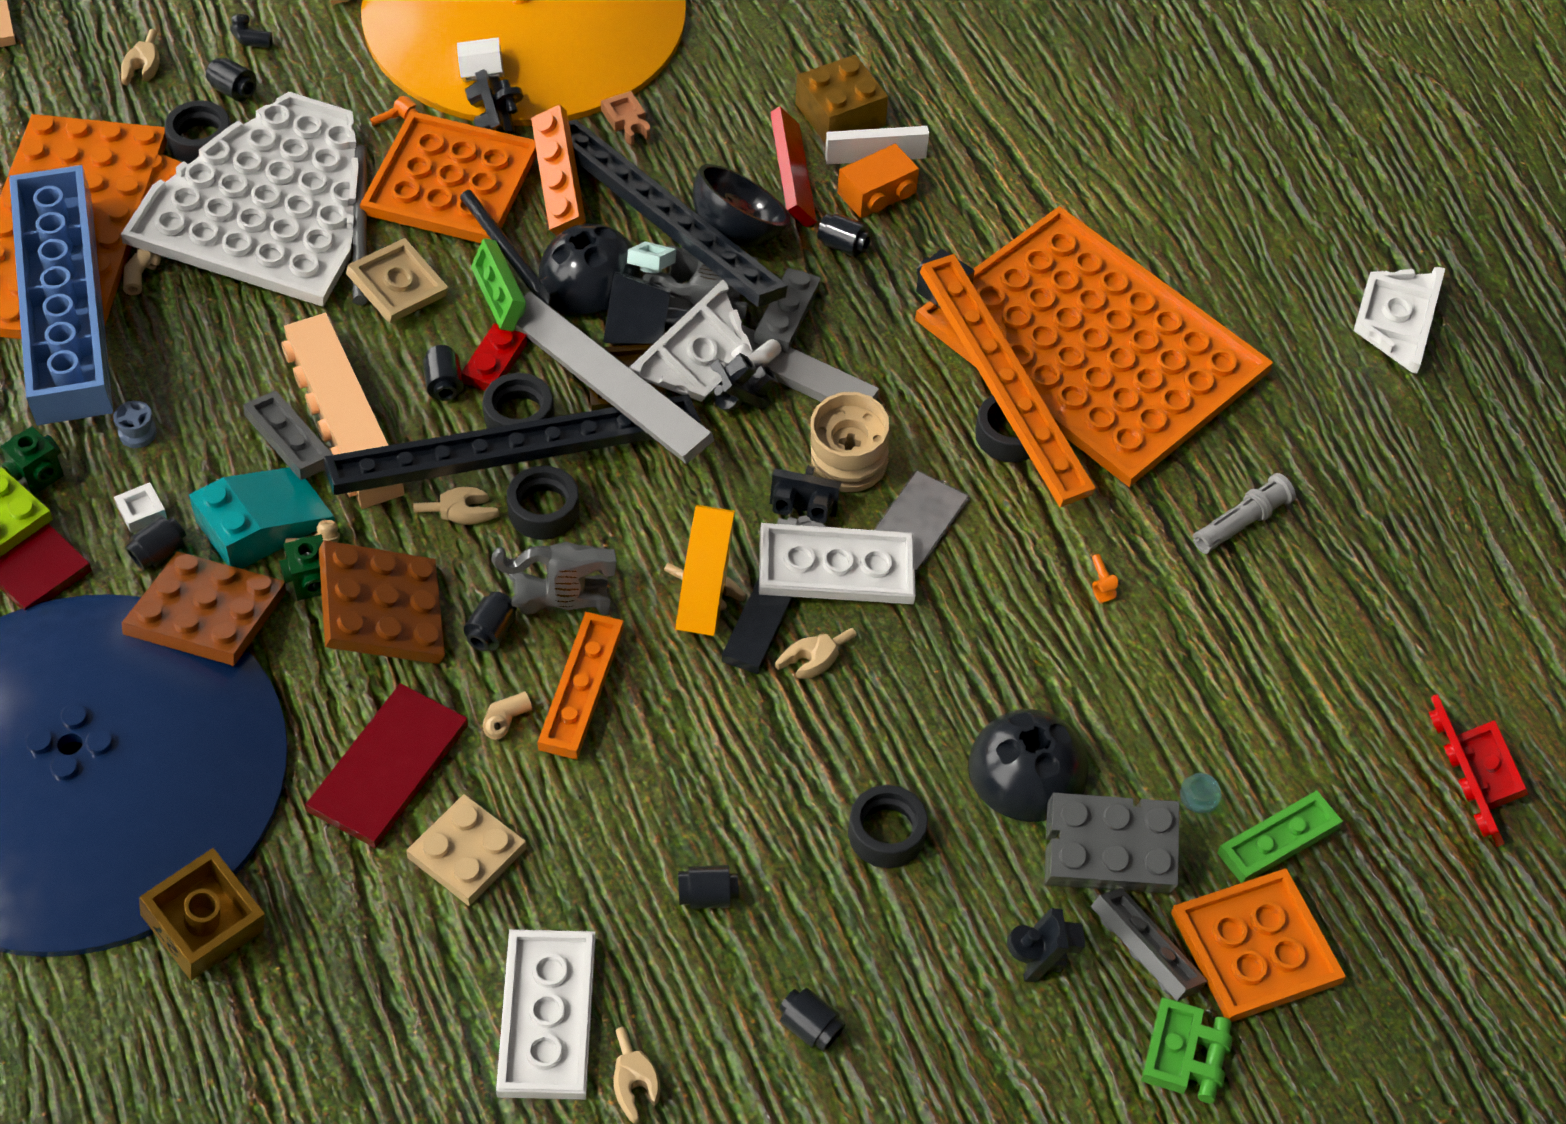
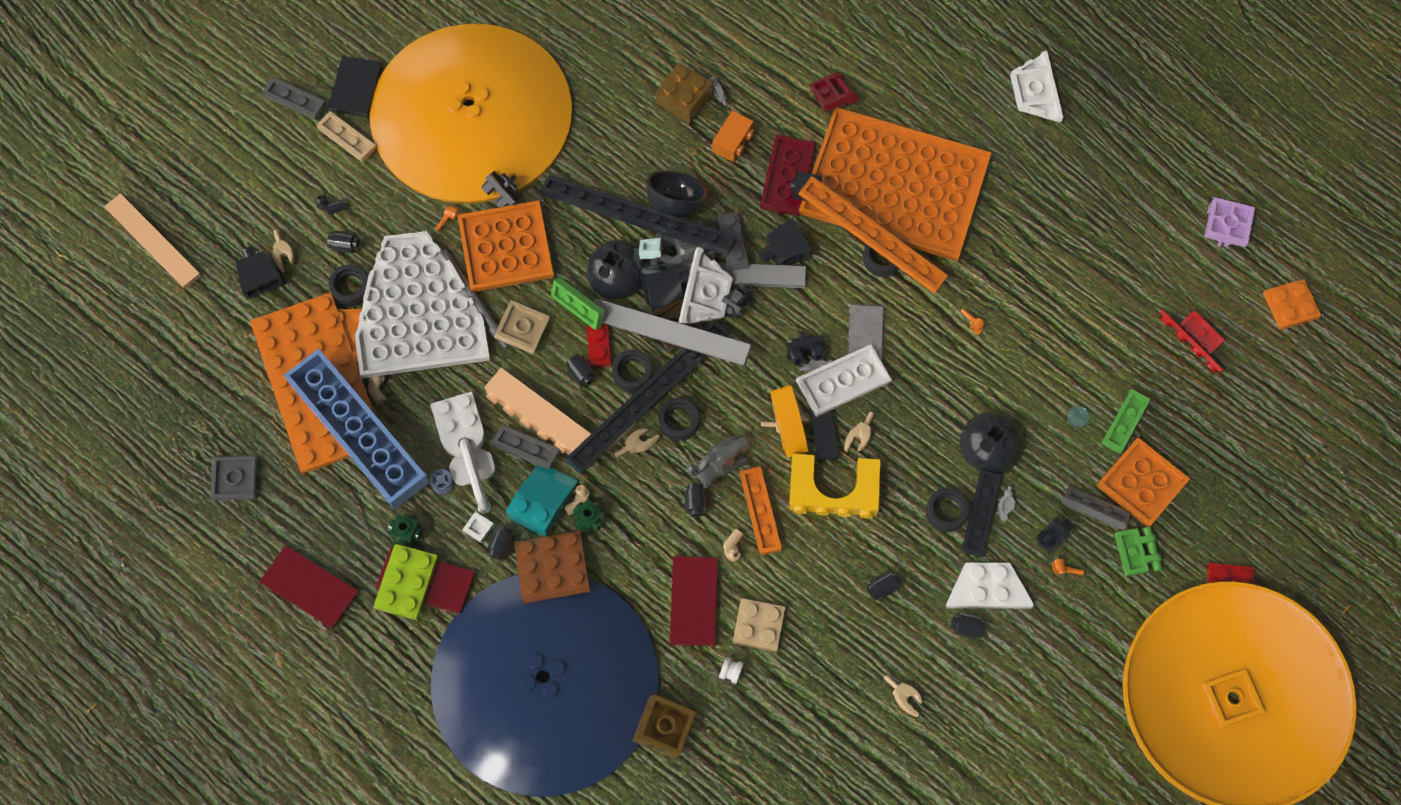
camera: 25 degrees left, 15 degrees up
dark orange plate [319,540,445,664] -> none
white piece [457,37,504,82] -> none
black piece [460,190,558,306] -> none
white tile [496,929,596,1100] -> none
plate [531,104,586,236] -> none
nougat plate [601,91,650,145] -> none
white arm [731,339,781,367] -> none
red tile [771,106,817,228] -> none
tan wheel [811,392,889,492] -> none
black brick [817,213,872,257] -> none
white tile [825,126,929,165] -> none
dark grey piece [1044,793,1179,894] -> none
light grey pin [1193,473,1296,554] -> none
none -> black torso [236,247,284,300]
none -> white plate [430,391,495,514]
none -> light grey piece [709,77,727,106]
none -> white wheel [719,657,744,684]
none -> black torso [758,218,812,265]
none -> dark red tile [760,135,816,217]
none -> yellow arch [789,454,880,519]
none -> dark red plate [808,72,858,112]
none -> white wing [946,563,1033,609]
none -> black tile [961,469,1002,558]
none -> light grey piece [998,486,1015,522]
none -> orange hand [1052,559,1084,575]

